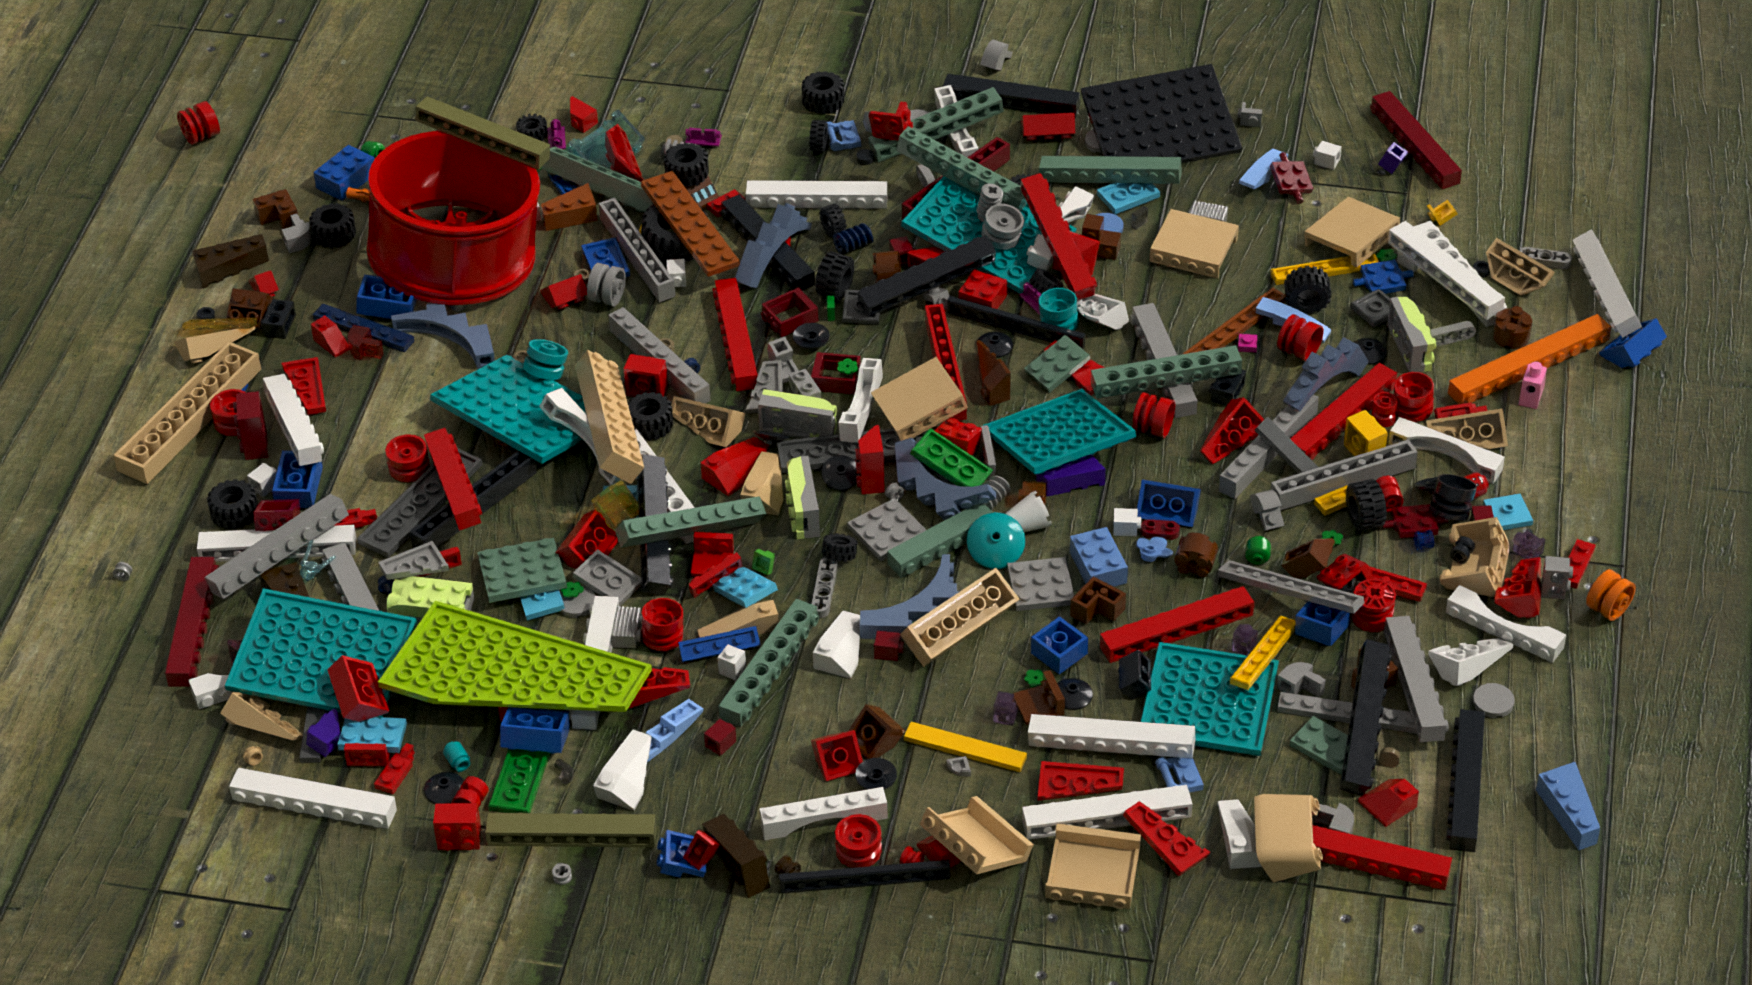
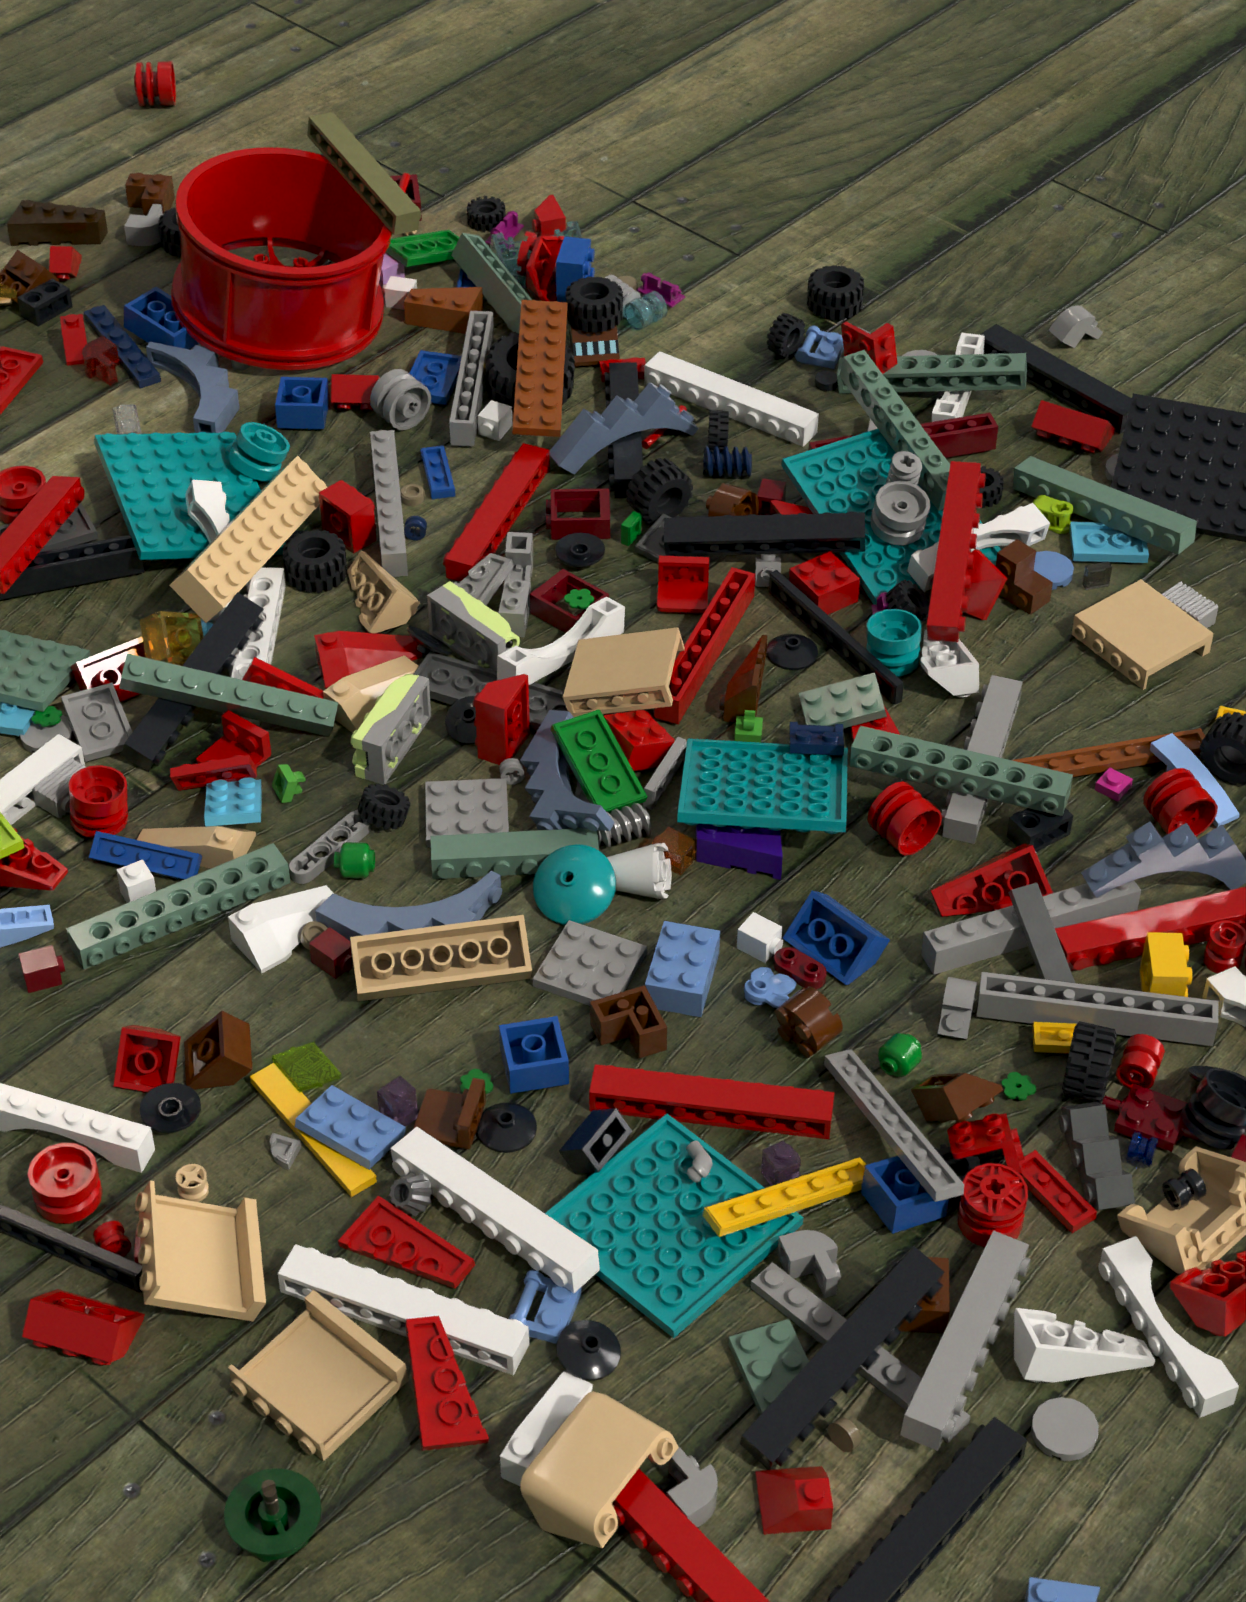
camera: 30 degrees right, 0 degrees up
none -> red slope [22,1289,145,1365]
none -> clear brick [113,404,142,434]
none -> tan wheel [176,1164,209,1202]
none -> dark green piece [224,1468,321,1562]
none -> red plate [242,657,324,699]
none -> clear neon green piece [272,1042,342,1093]
none -> blue brick [275,377,330,430]
none -> medium blue plate [295,1085,406,1170]
none -> dark tan tile [300,921,328,950]
none -> green head [334,842,375,879]
none -> flat silver piece [389,1172,433,1217]
none -> blue tile [420,446,455,499]
none -> red plate [517,231,537,277]
none -> blue brick [556,237,595,302]
none -> black dish [556,1320,621,1381]
none -> clear light blue wheel [625,291,667,330]
none -> red bracket [657,556,709,613]
none -> light grey arm [686,1140,713,1182]
none -> bright green tile [735,710,763,743]
none -> dark blue plate [789,722,844,756]
none -> lime piece [1032,495,1073,534]
none -> dark grey brick [1059,1102,1135,1210]

